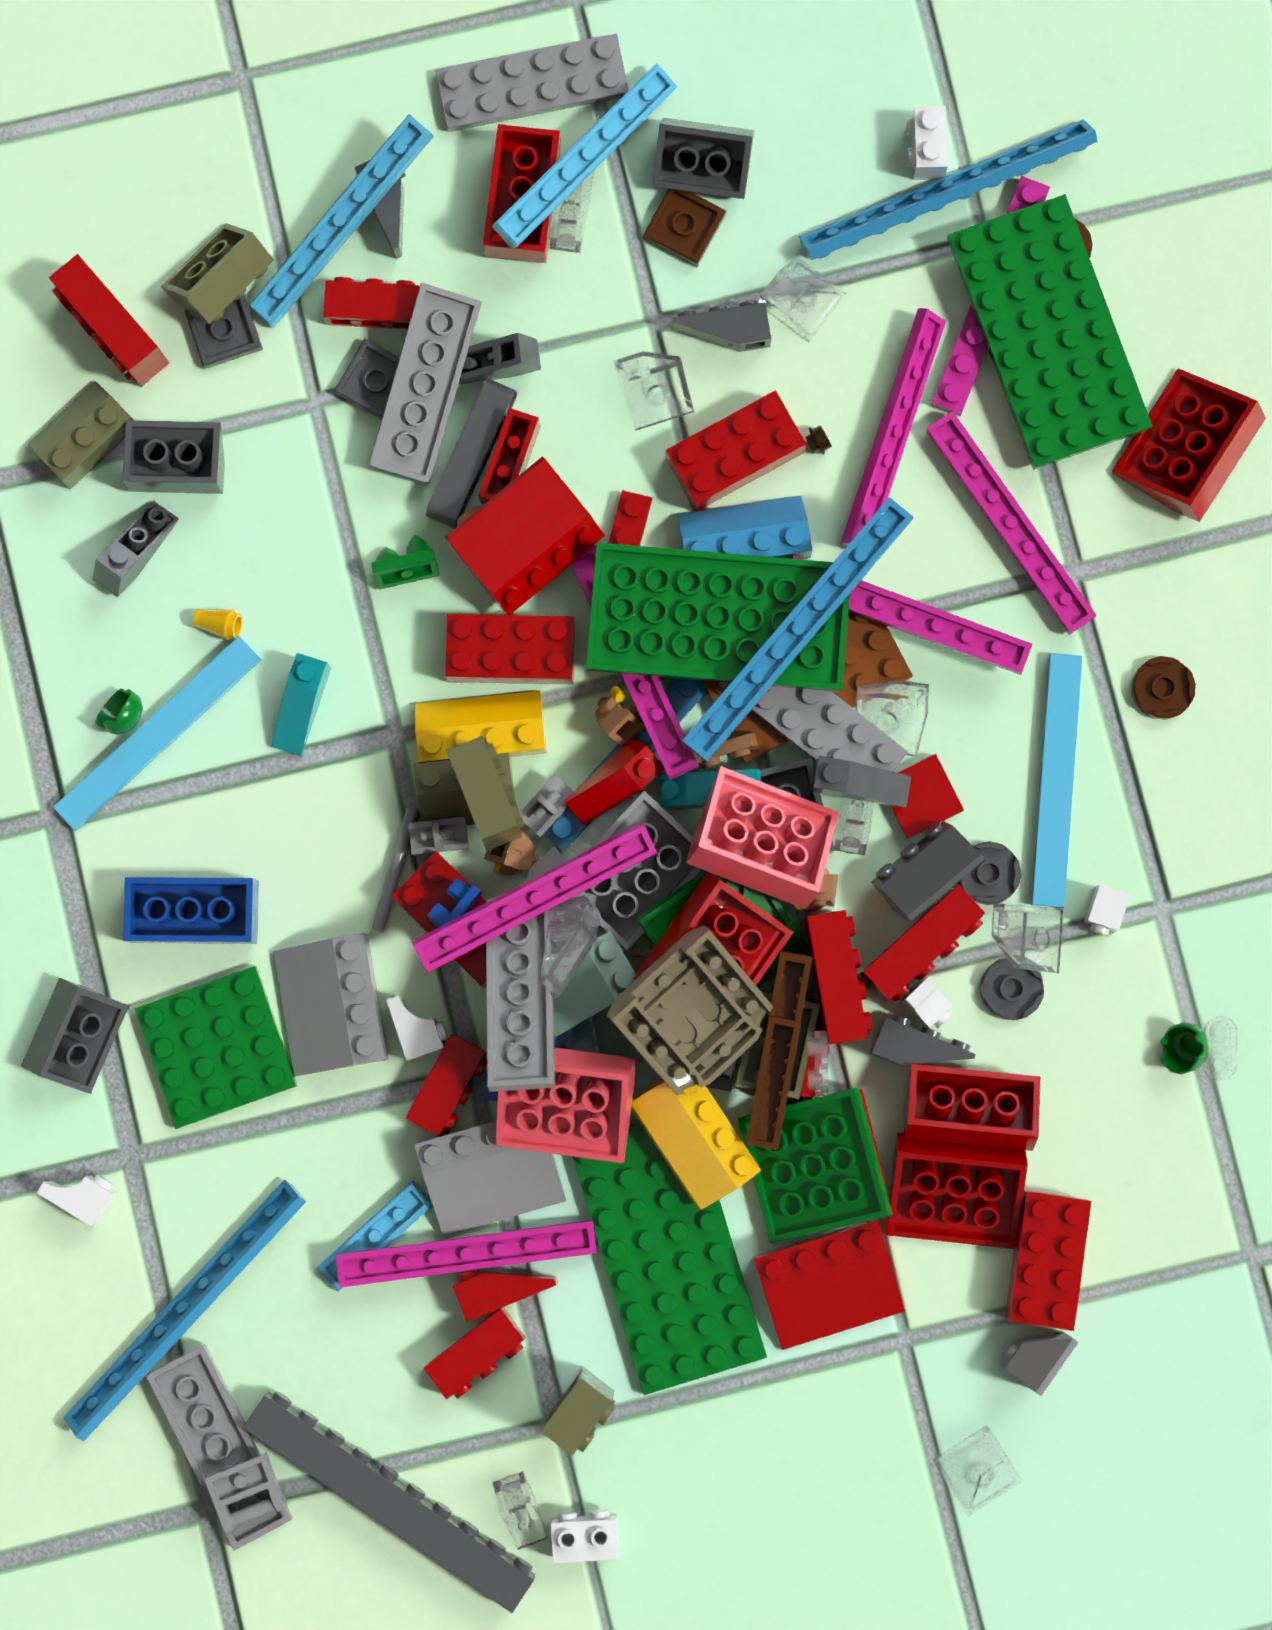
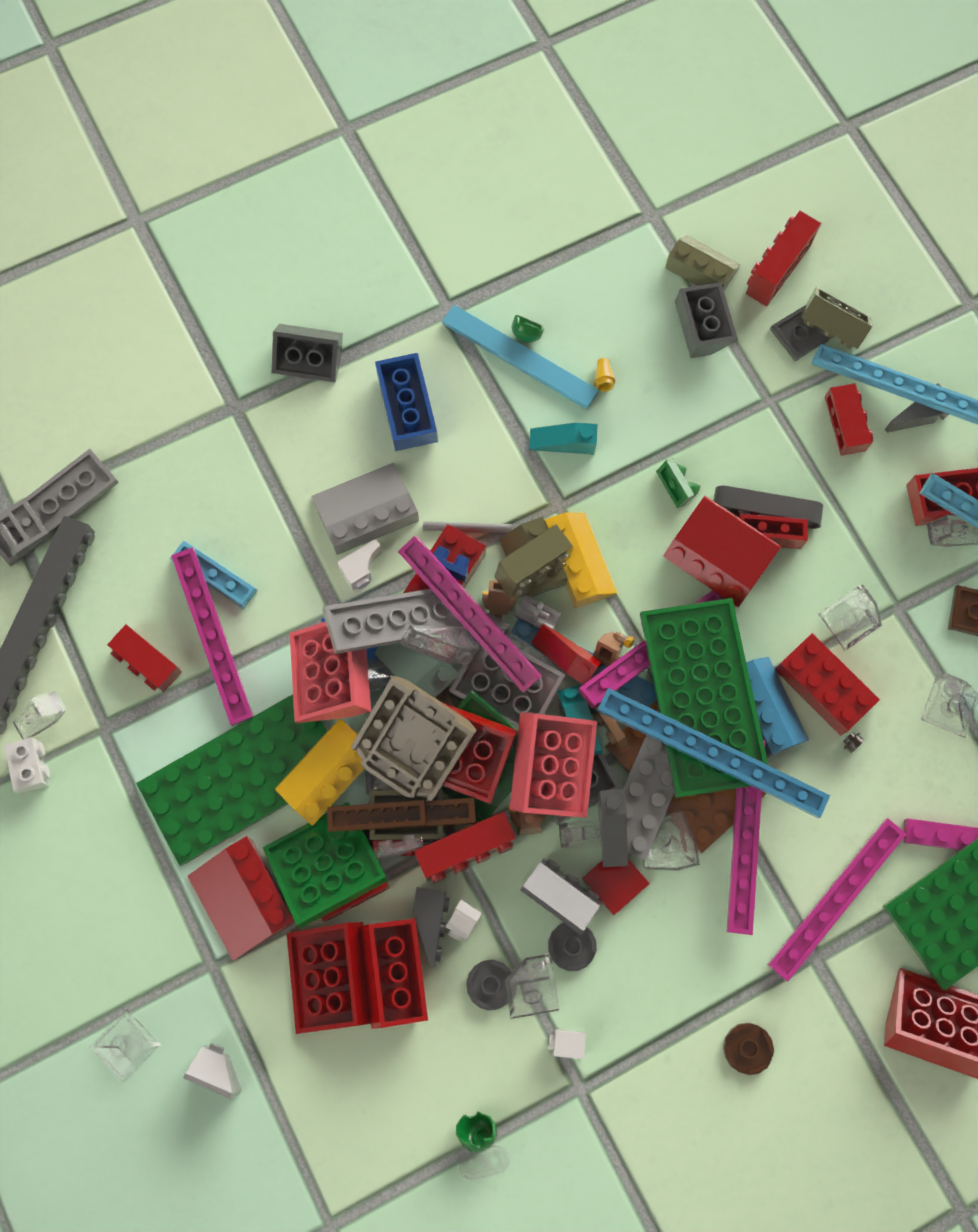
camera: 65 degrees right, 10 degrees down
white arch [37,1174,118,1227] -> none
dark azure plate [63,1179,306,1441] -> none
dark grey slope [92,501,179,597] -> none
green plate [135,966,298,1129] -> none
dark grey tile [333,339,399,420] -> none
light grey plate [369,283,482,484] -> none
red brick [405,1033,487,1137] -> none
light grey hips [408,817,469,856] -> none
light grey slope [414,1121,567,1236] -> none
red brick [445,614,575,685] -> none
red slope [452,1270,558,1322] -> none
dark grey slope [458,333,541,384] -> none
olive brick [541,1367,616,1456] -> none
red plate [608,490,653,546] -> none
dark grey slope [672,300,771,352] -> none
dark pink plate [841,308,946,546] -> none
red brick [859,885,985,1002] -> none
red brick [1005,1190,1092,1331] -> none
medium azure tile [1031,653,1082,908] -> none

